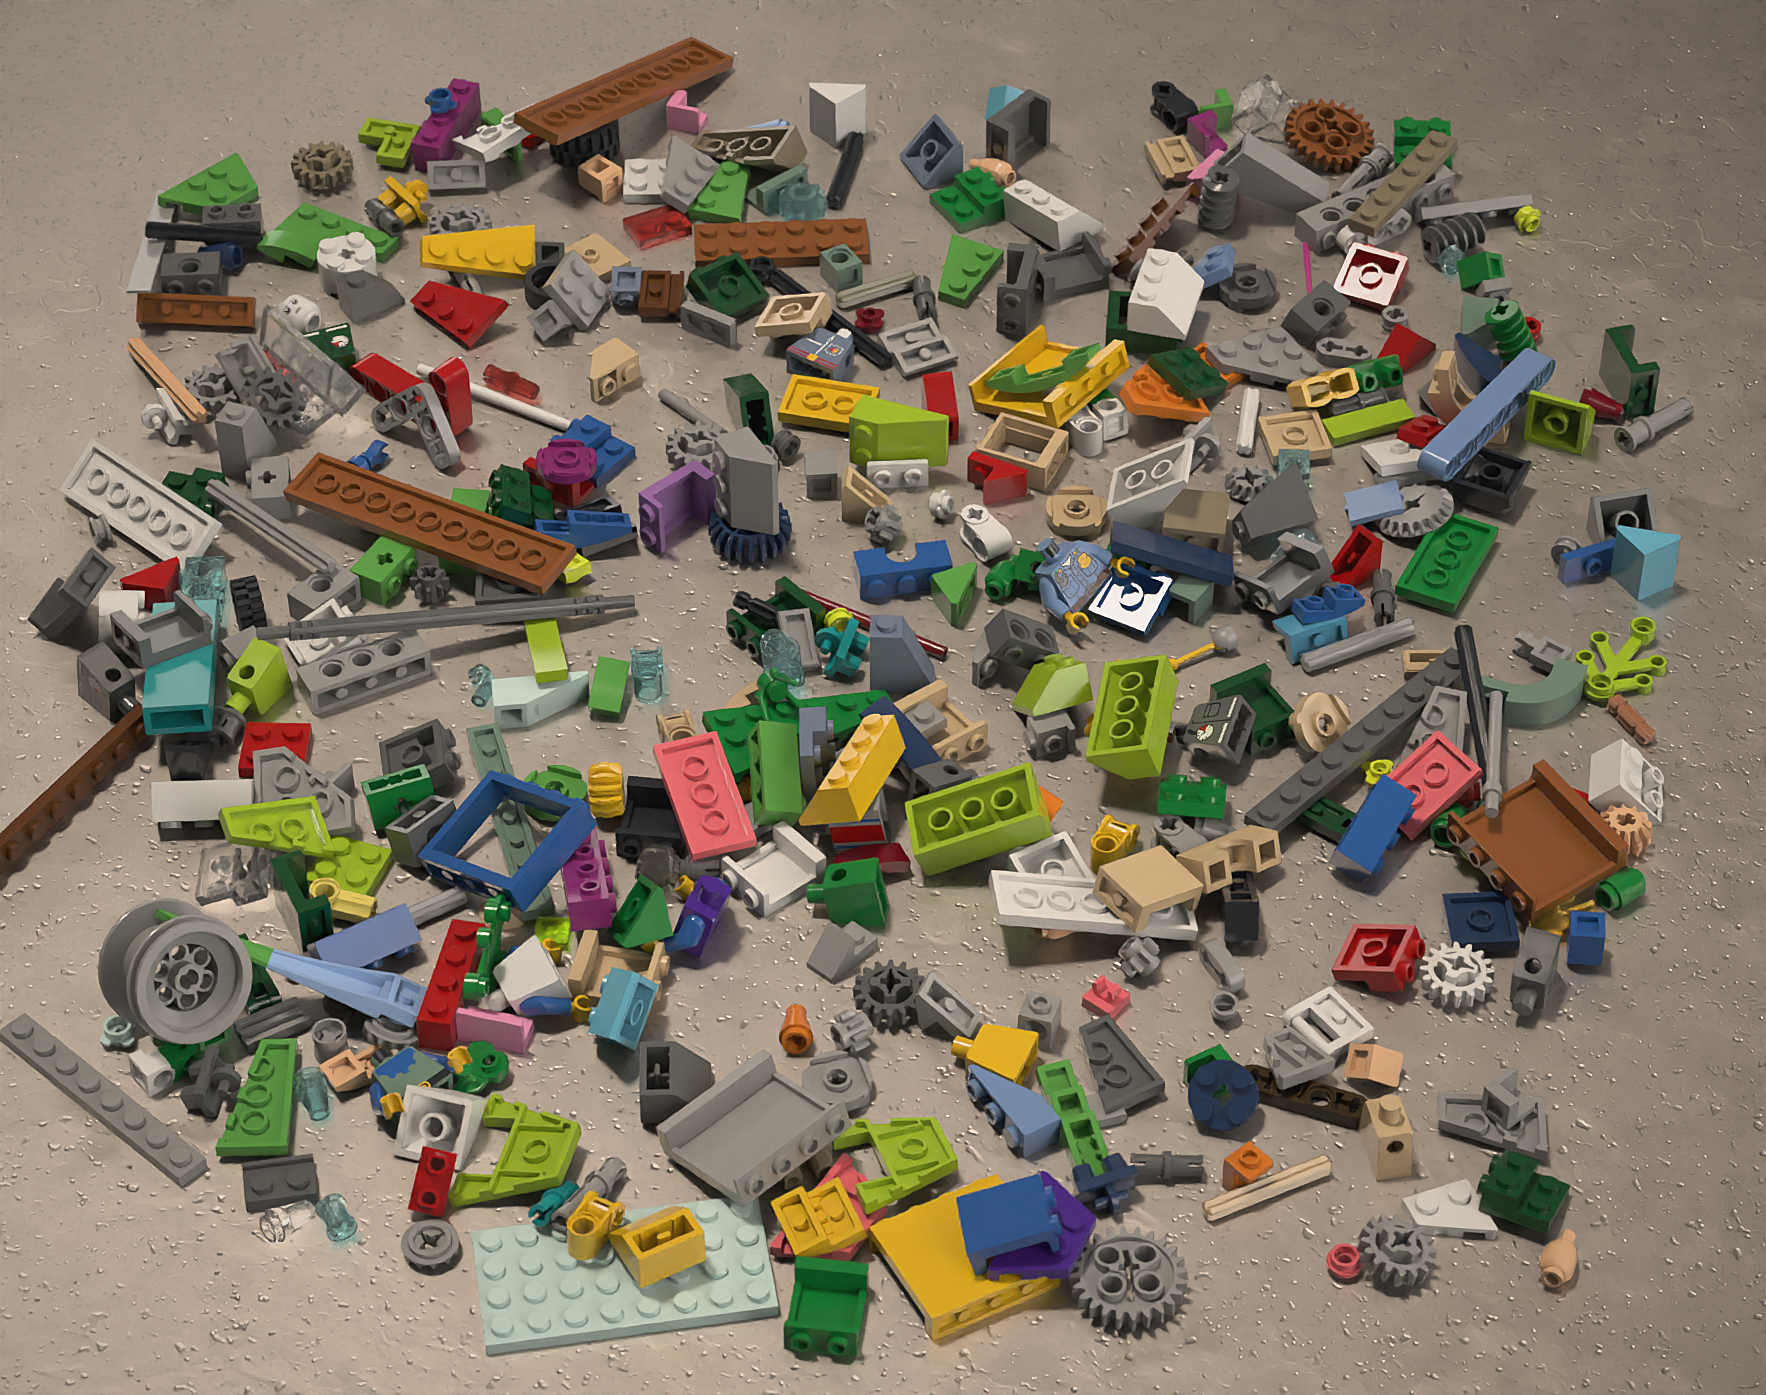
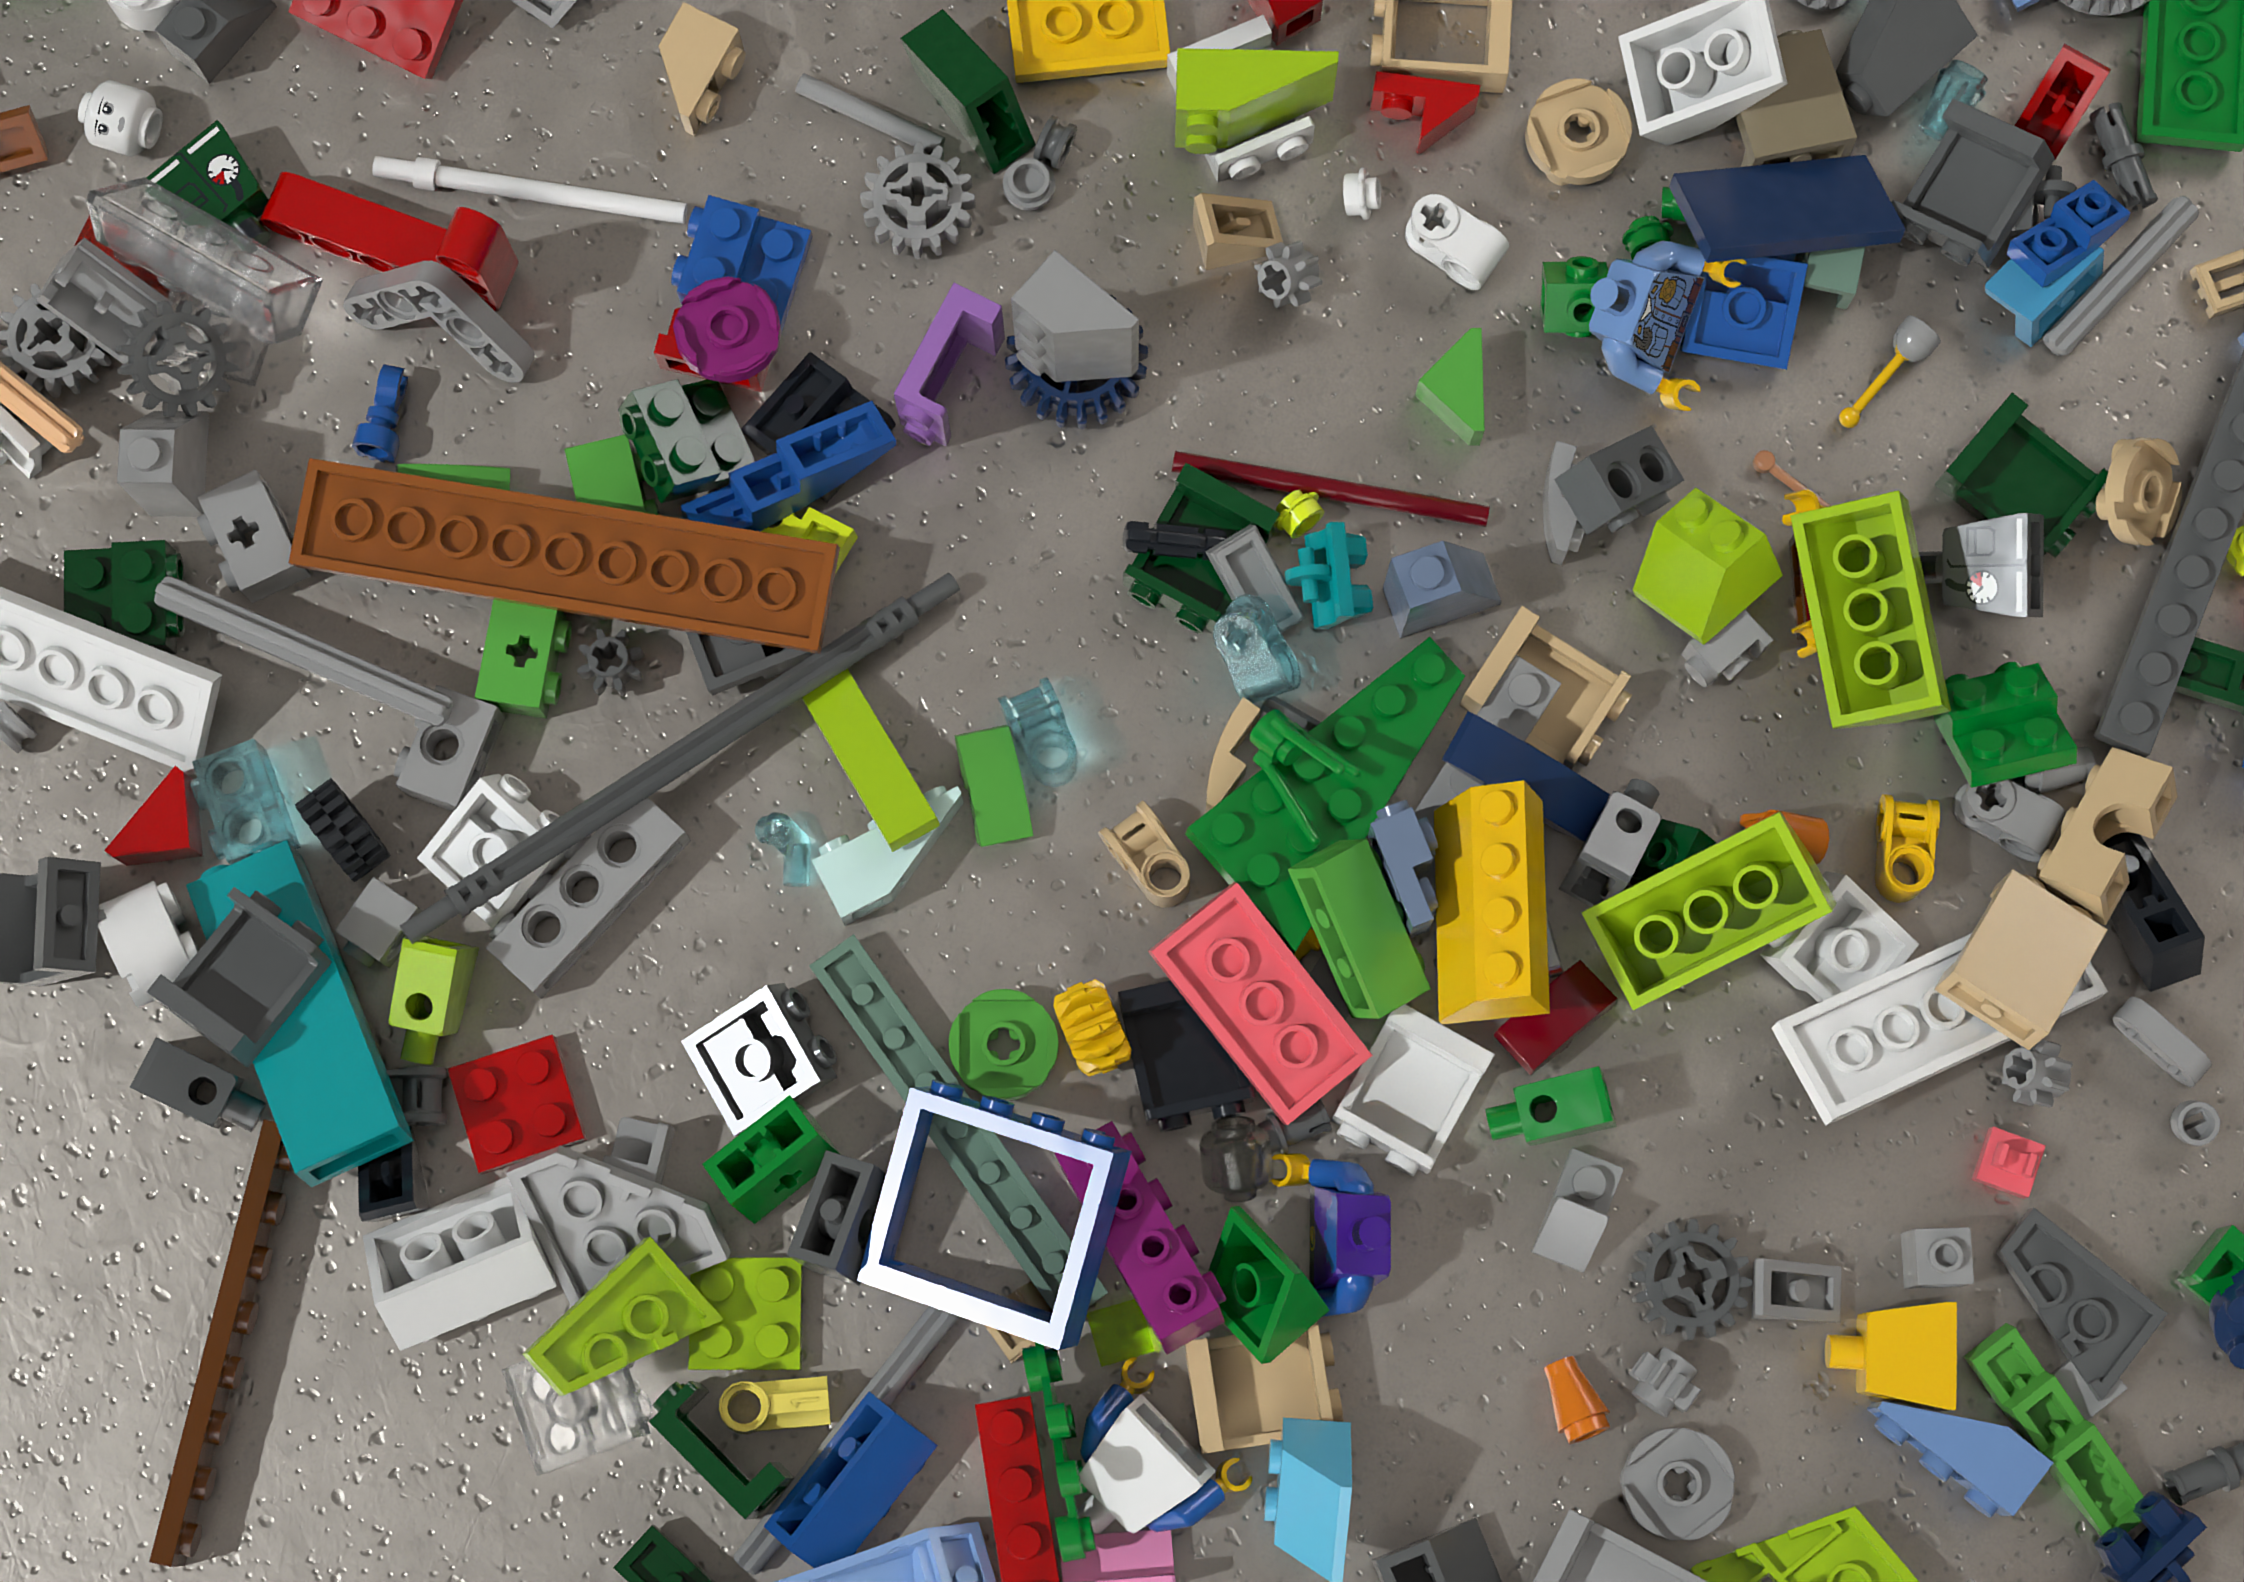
camera: 20 degrees left, 35 degrees up
clear red axle [483,364,540,400] -> none
light grey panel [804,449,837,498] -> none
blue arch [853,540,953,599] -> none
green plant [984,555,1018,600] -> none

